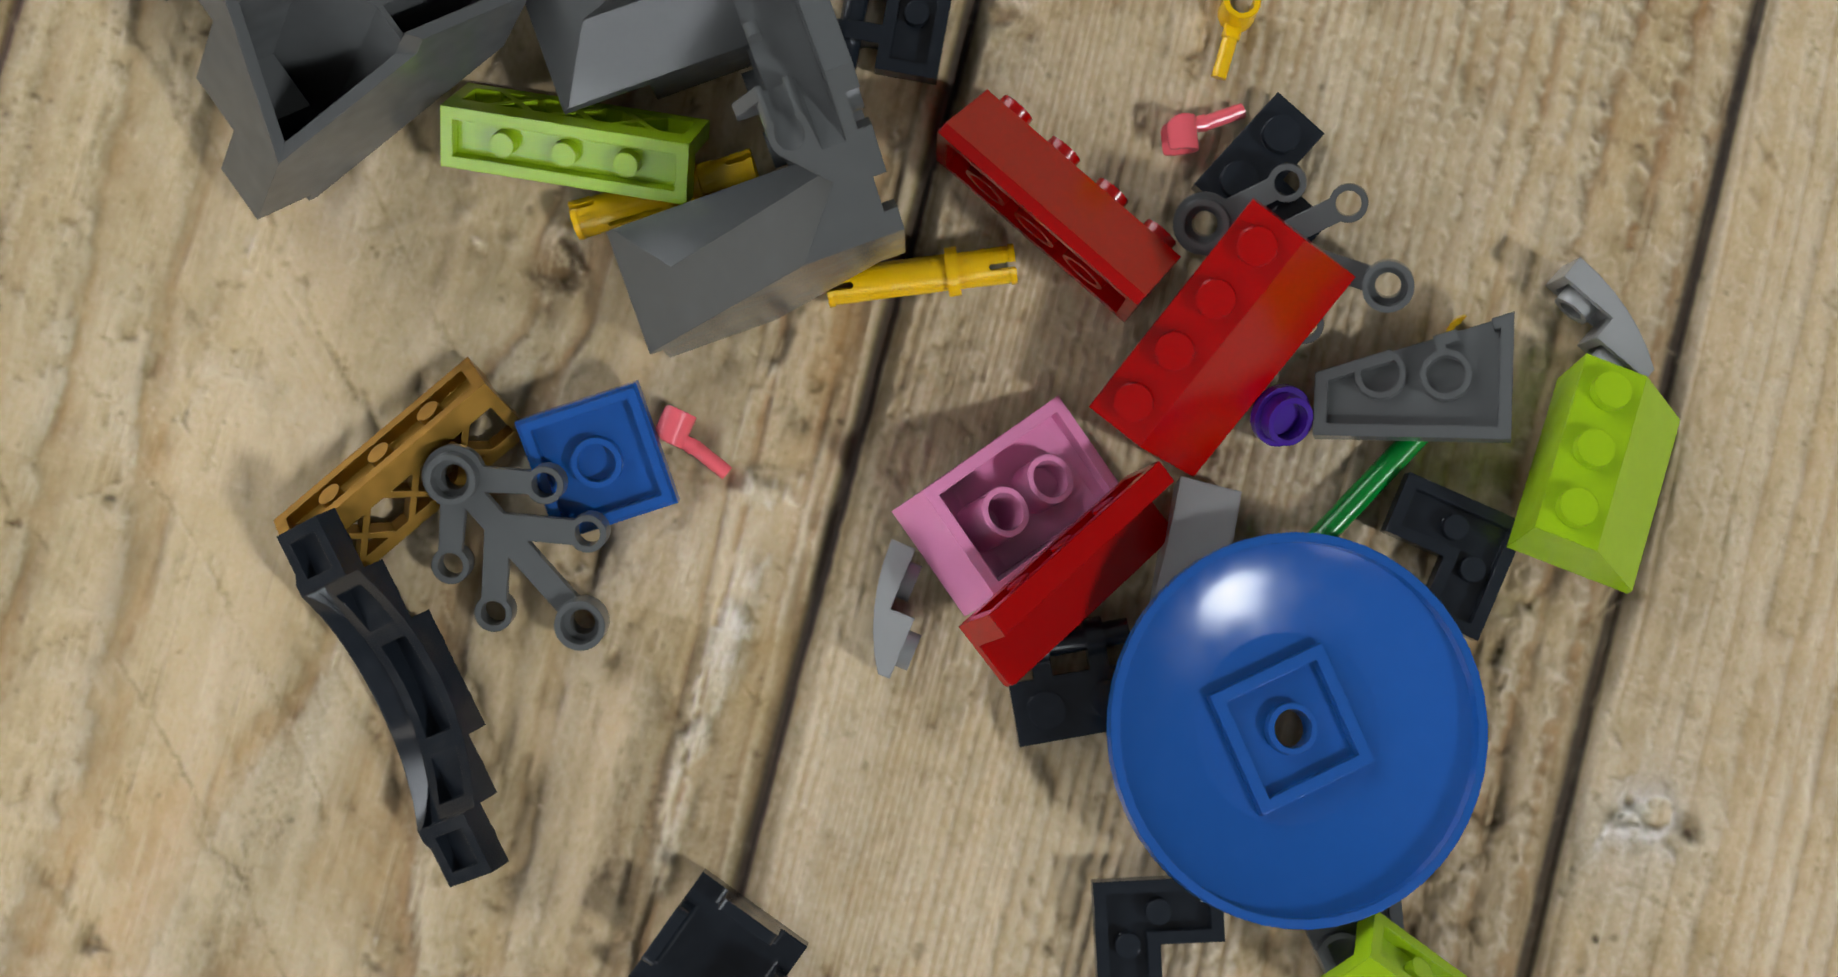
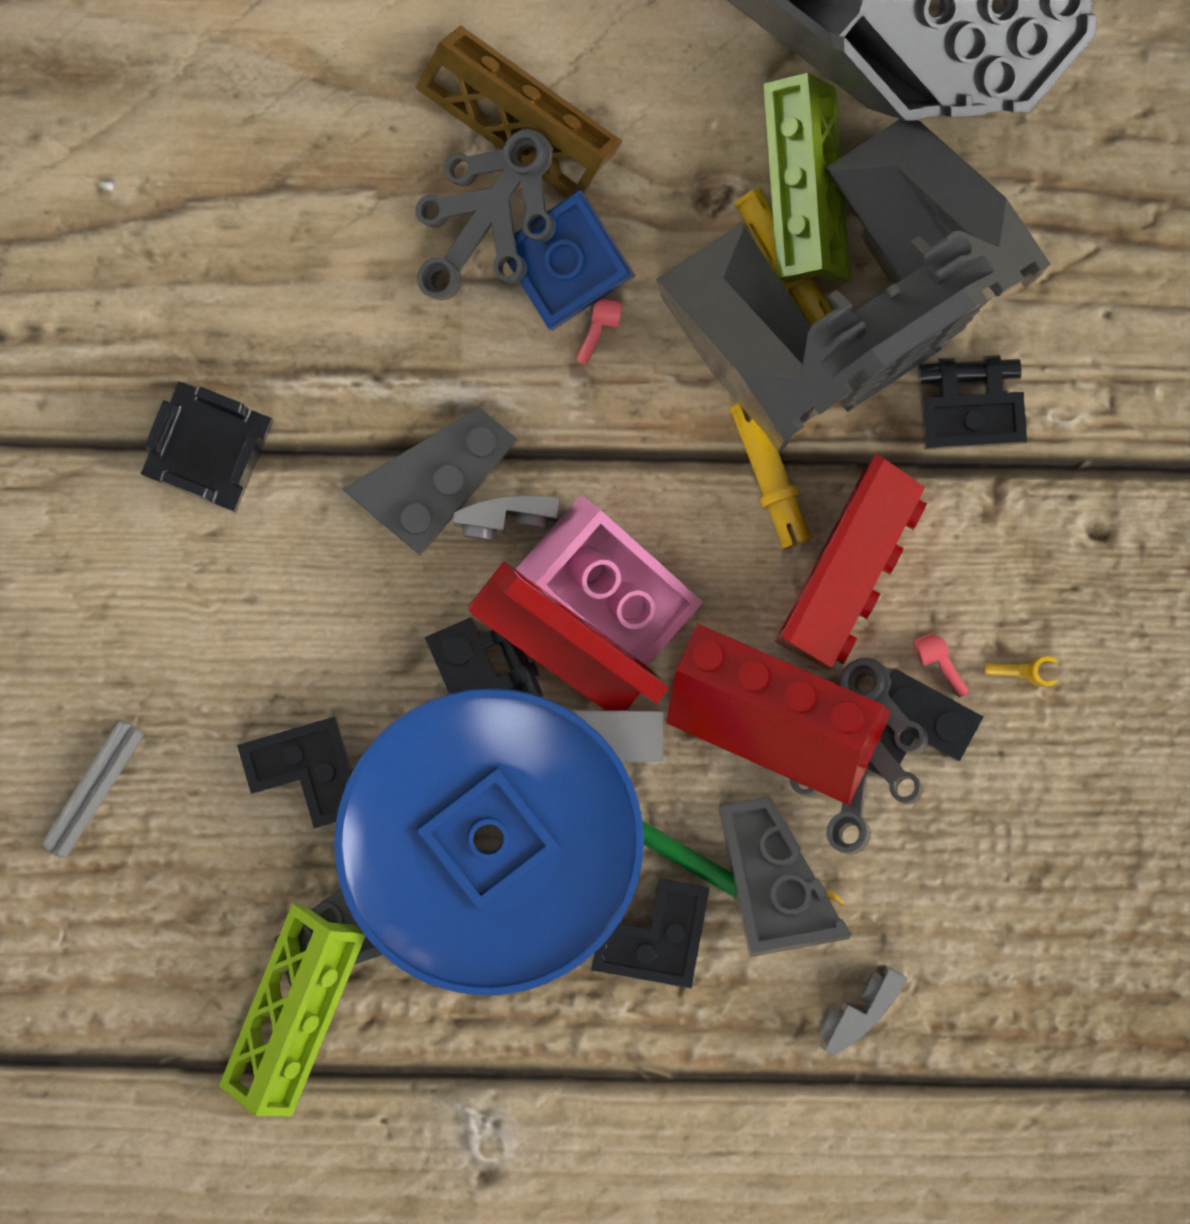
camera: 75 degrees right, 0 degrees up
black piece [276,508,509,887] -> none
dark purple plate [1250,384,1313,447] -> none
lime slope [1507,353,1680,594] -> none
none -> dark grey wing [343,407,518,556]

